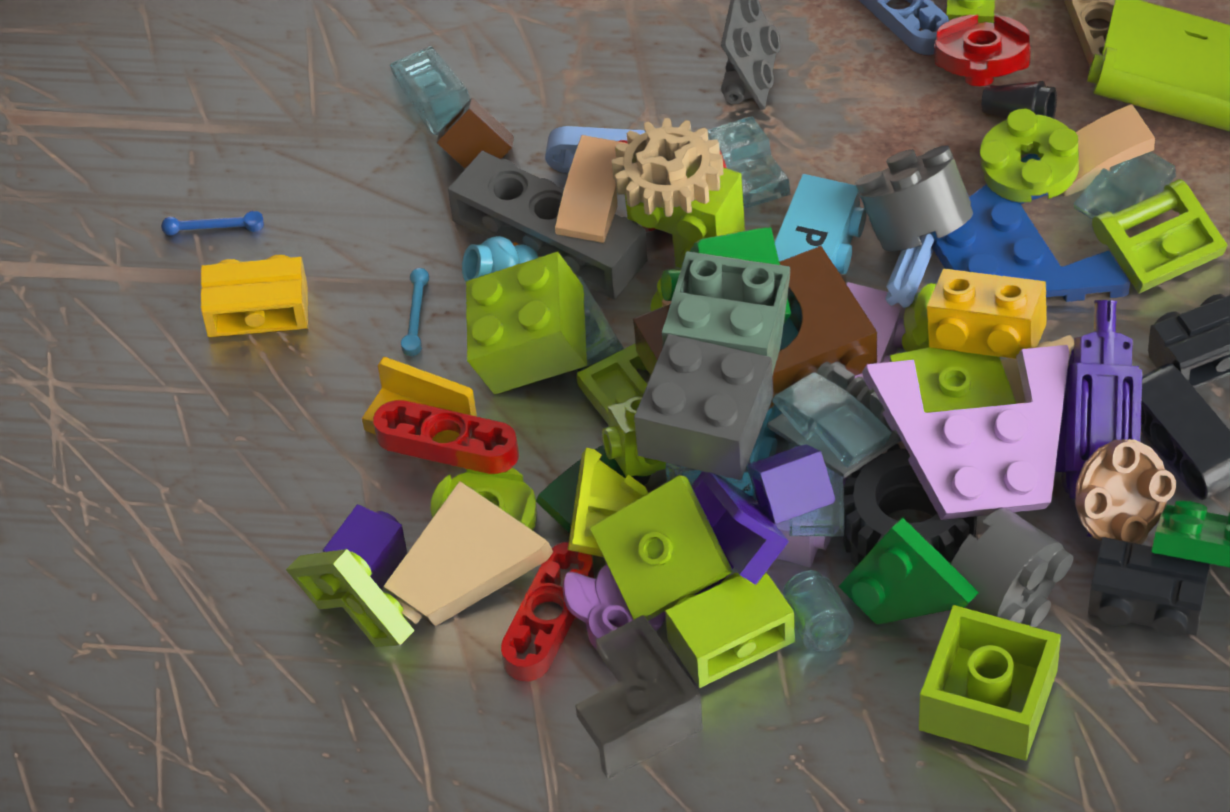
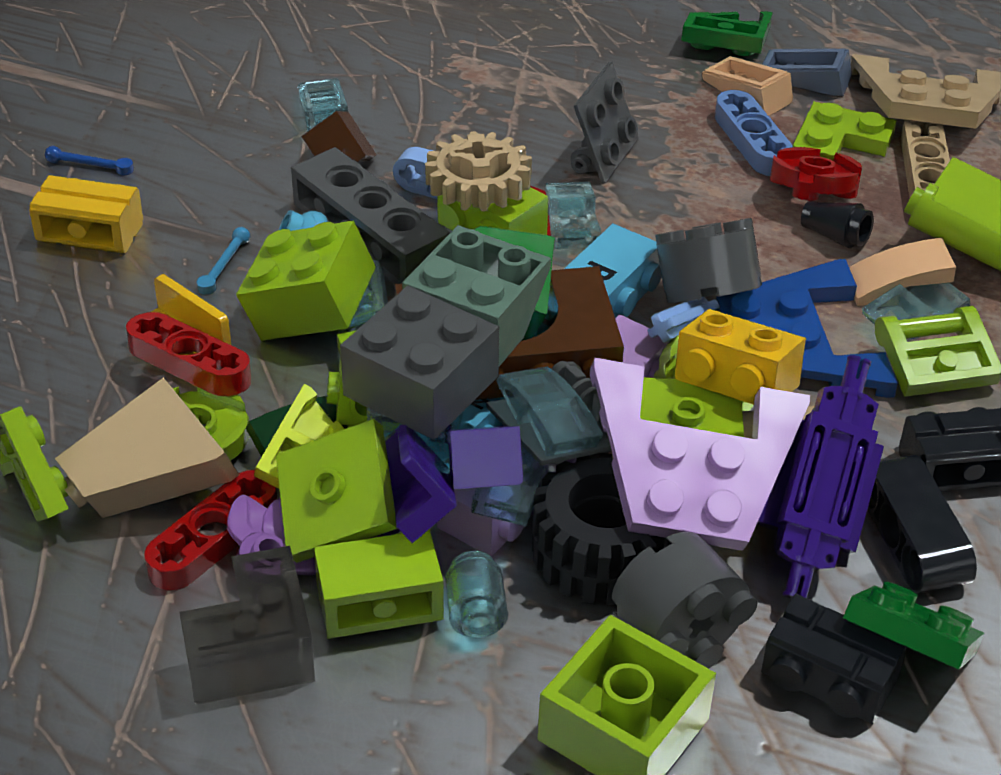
camera: 10 degrees right, 10 degrees down
dark purple brick [322,504,407,590] -> none
light nougat slope [555,135,628,243] -> none
green wing [838,518,979,625] -> none
lime plate [980,109,1079,202] -> none
medium nougat dish [1075,439,1176,545] -> none

